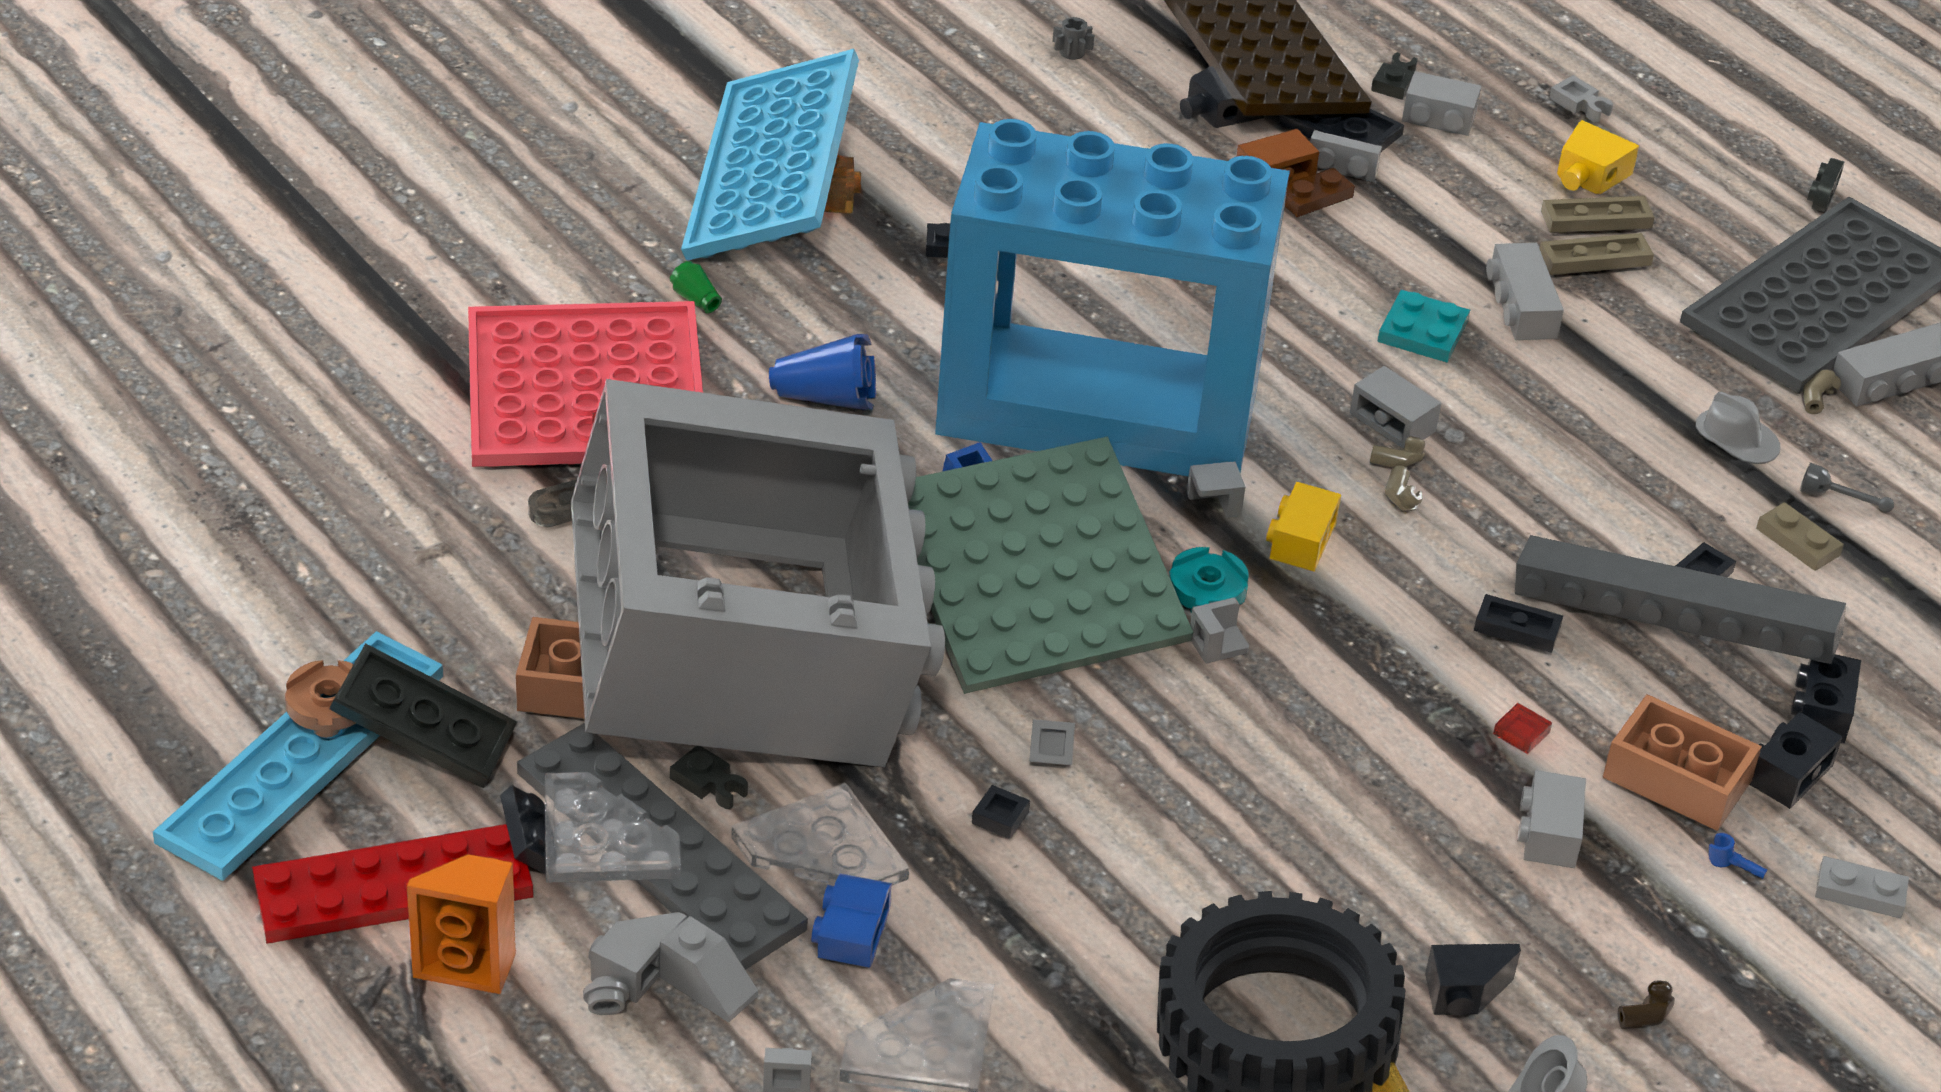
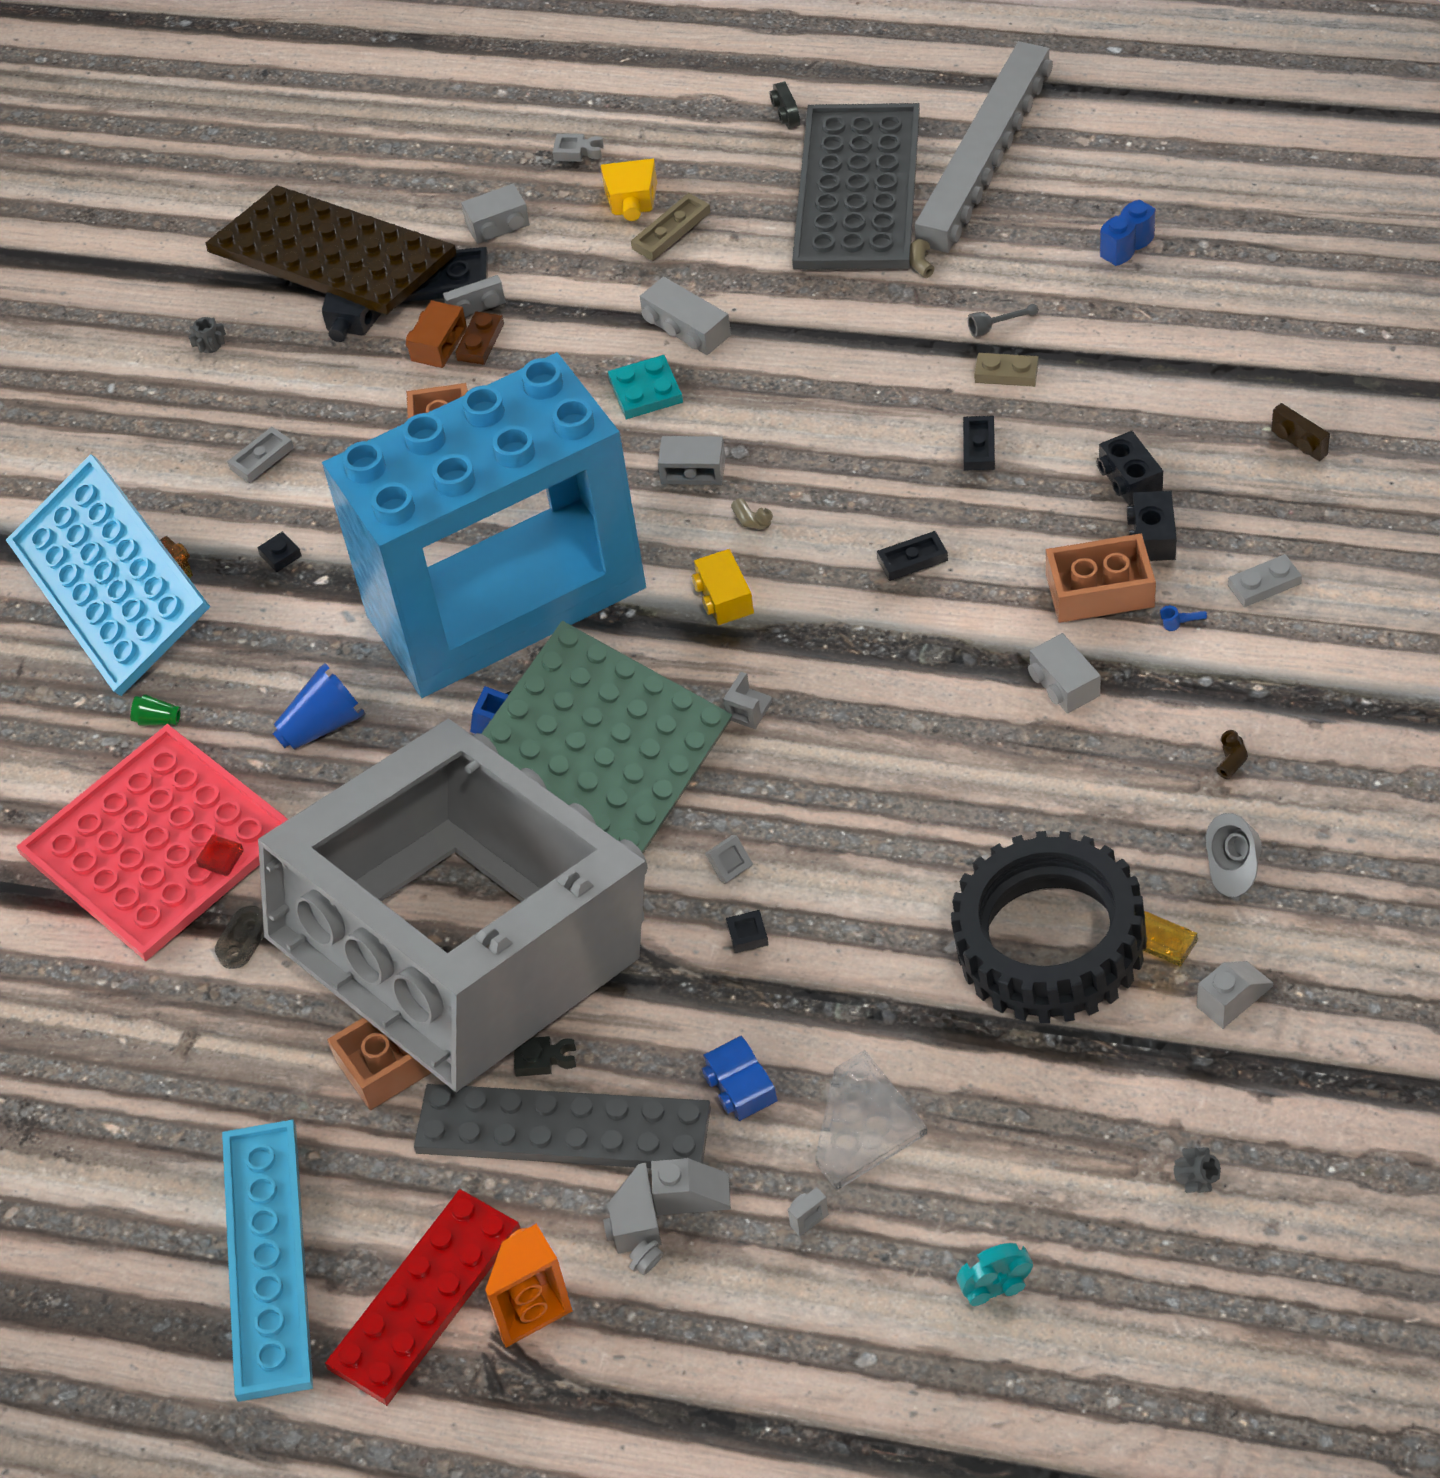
camera: 30 degrees left, 10 degrees up
nougat plate [285,660,356,738] -> none
pearl dark grey tile [329,643,518,788] -> none
black plate [500,785,558,874] -> none
clear plate [545,772,681,883] -> none
clear plate [731,783,909,886] -> none
teal plate [1169,547,1249,613] -> none
light grey panel [1187,461,1246,518] -> none
dark tan arm [1370,436,1425,468] -> none
pearl dark grey plate [1371,52,1417,100] -> none
black slope [1425,944,1521,1016] -> none
clear red tile [1493,703,1552,754] -> none
dark grey brick [1515,535,1846,664] -> none
dark tan plate [1540,233,1654,275] -> none
light grey piece [1696,391,1780,464] -> none

